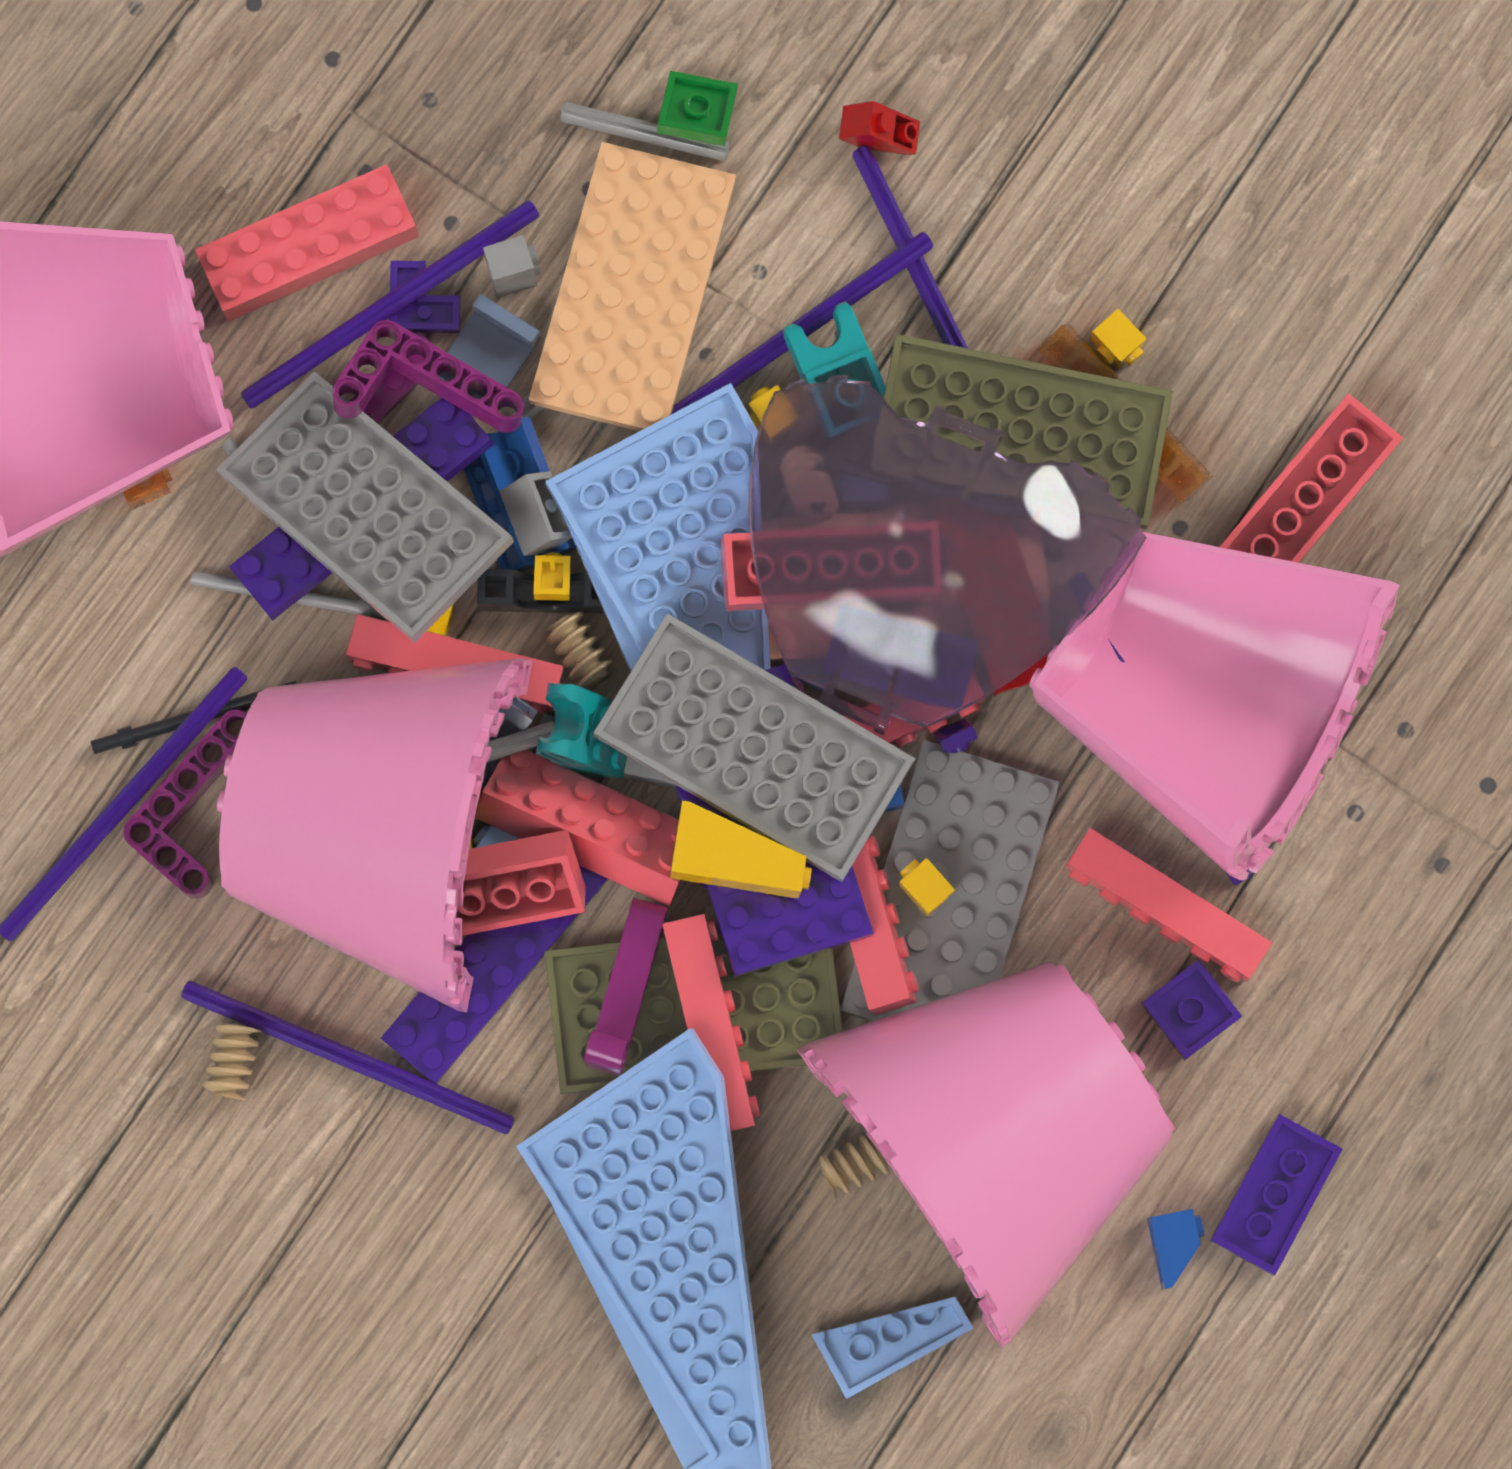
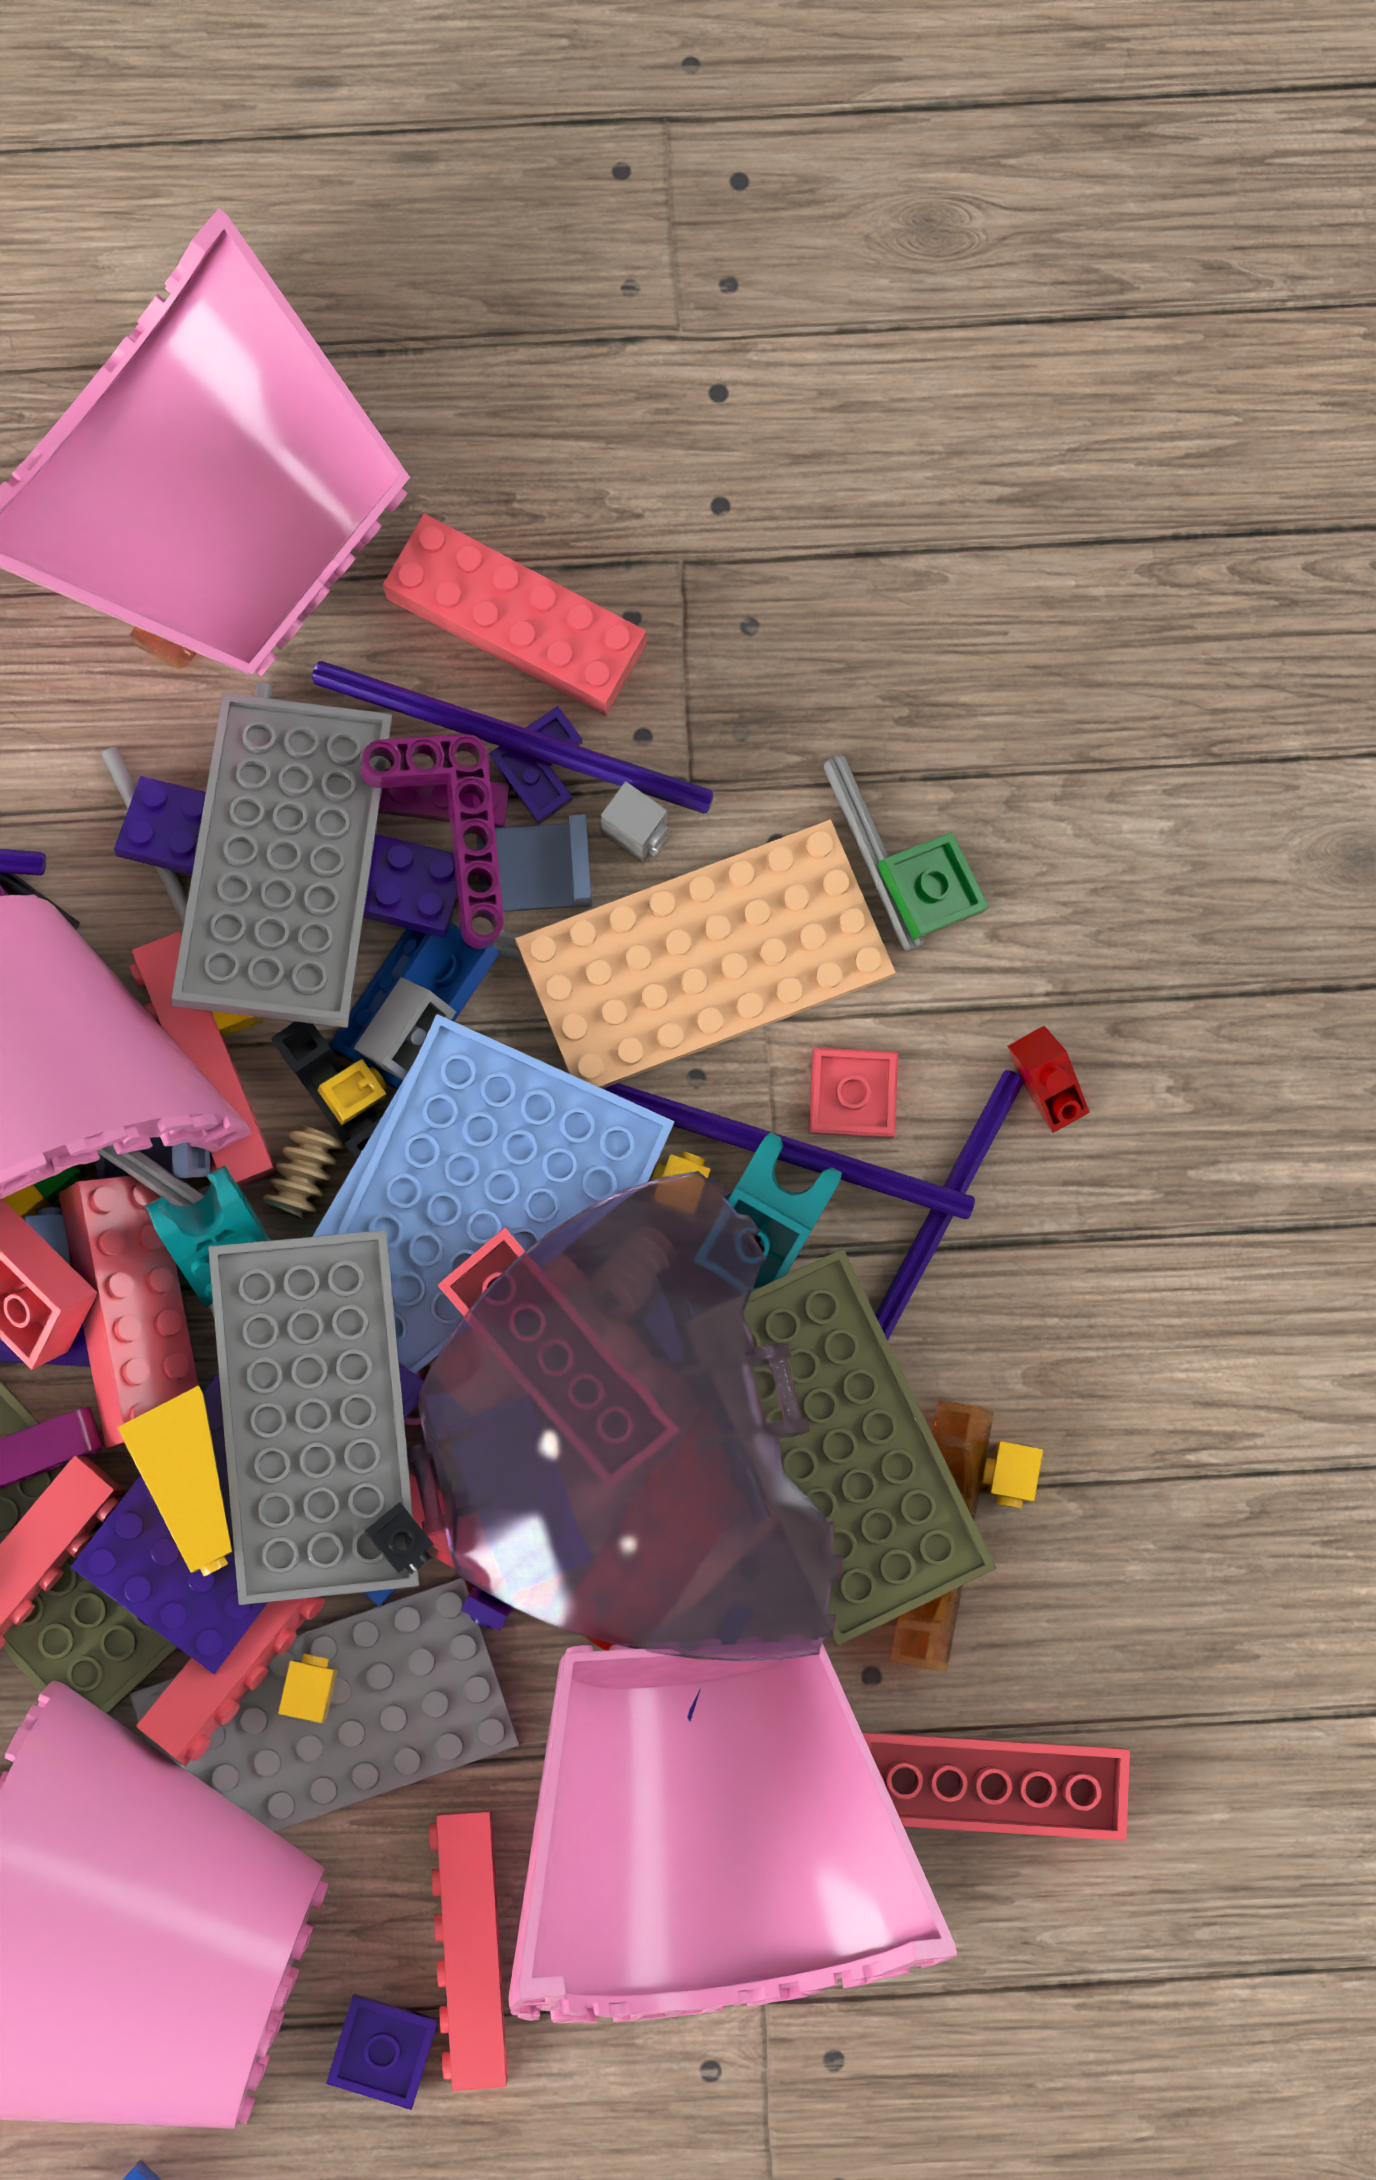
camera: 55 degrees right, 0 degrees up
none -> black brick [364,1502,434,1574]
none -> coral tile [809,1047,898,1138]

